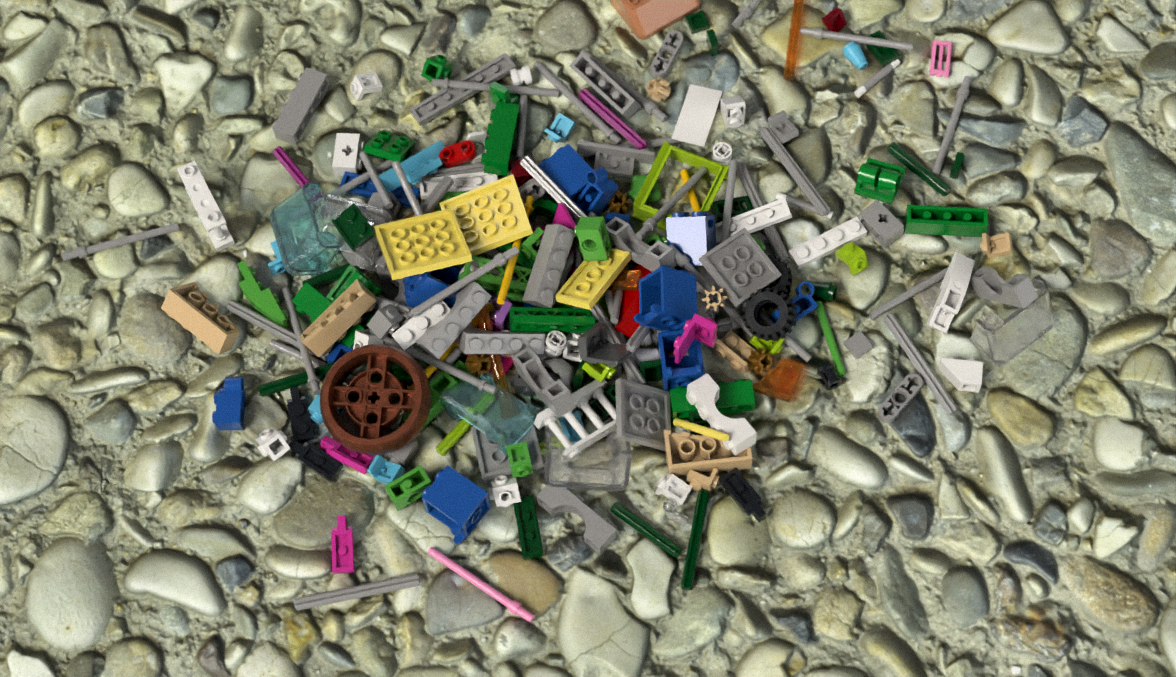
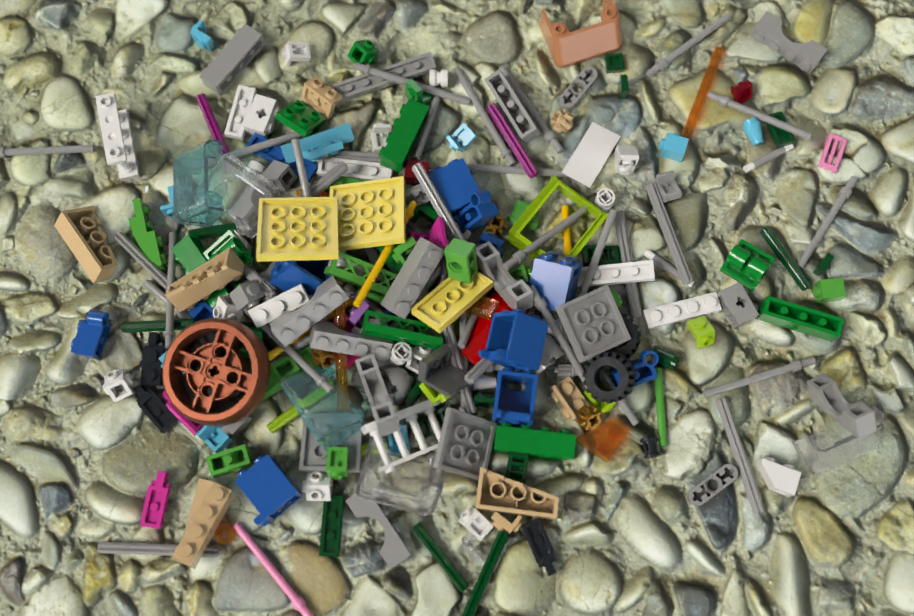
camera: 10 degrees right, 10 degrees up
dark green plate [331,203,376,252] -> none
light grey bar [359,151,393,209] -> none
light grey bar [410,246,520,317] -> none
red plate [439,140,478,167] -> none
light grey bracket [576,140,655,179] -> none
dark pink bracket [673,314,717,364] -> none
light yellow bar [673,418,729,442] -> none
white arch [686,373,757,455] -> none
tan gear [702,286,728,311] -> none
light grey tile [844,331,873,359] -> none
white slope [926,252,974,333] -> none
tan bracket [980,232,1013,259] -> none
none -> tan wedge [172,478,235,569]
none -> medium azure bracket [190,20,216,52]
none -> clear orange plate [215,524,236,545]
none -> white plate [224,85,257,140]
none -> tan bracket [301,76,343,120]
none -> medium azure brick [658,132,689,162]
none -> bright green brick [812,278,847,303]

